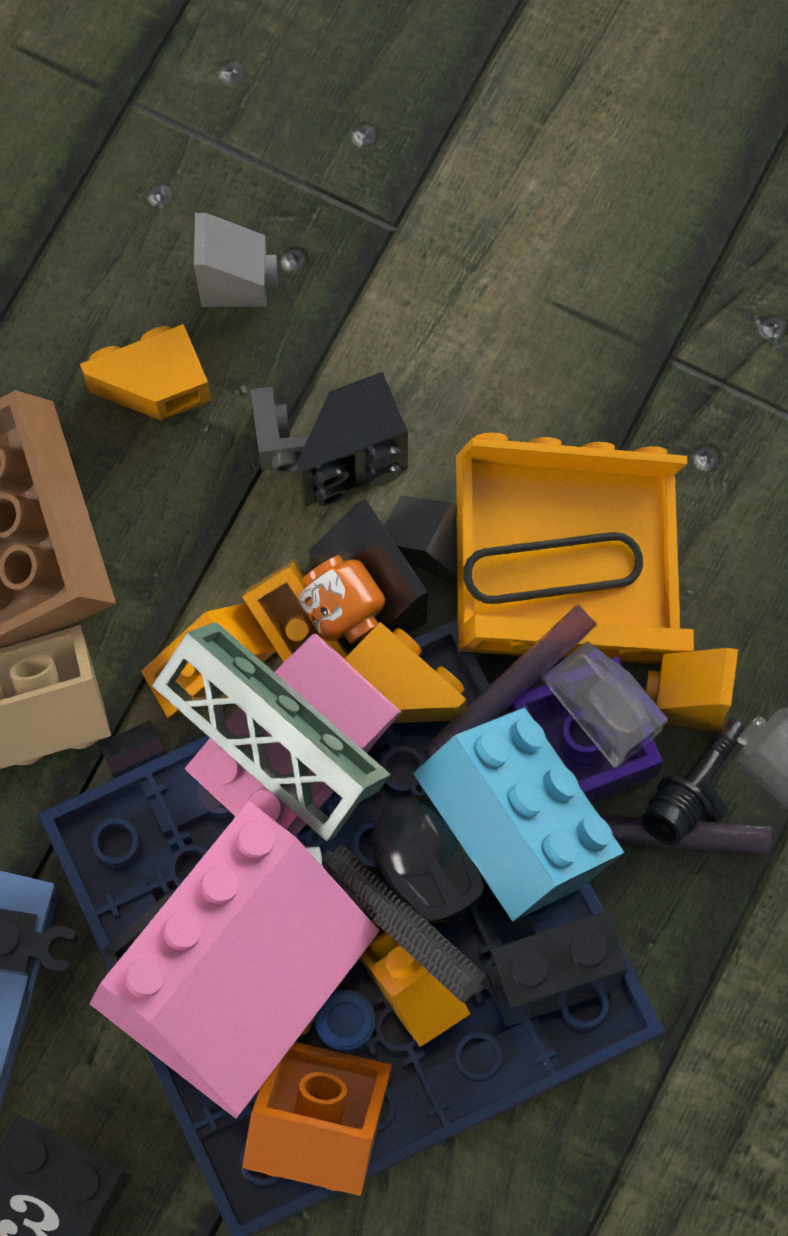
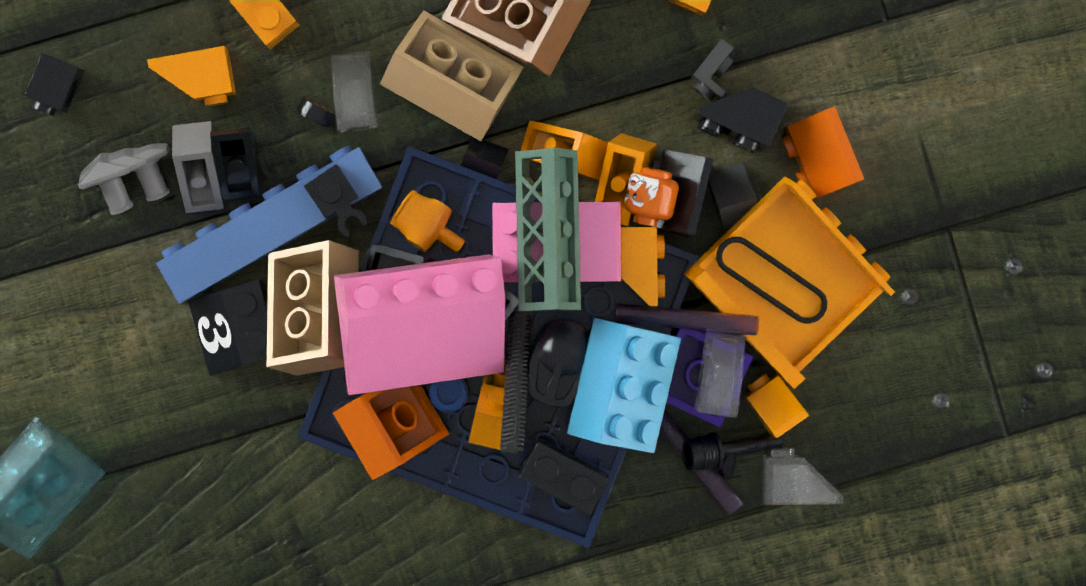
camera: 45 degrees right, 15 degrees up
none -> tan brick [266,240,359,376]
none -> light orange piece [390,190,465,253]
none -> orange slope [781,106,864,199]

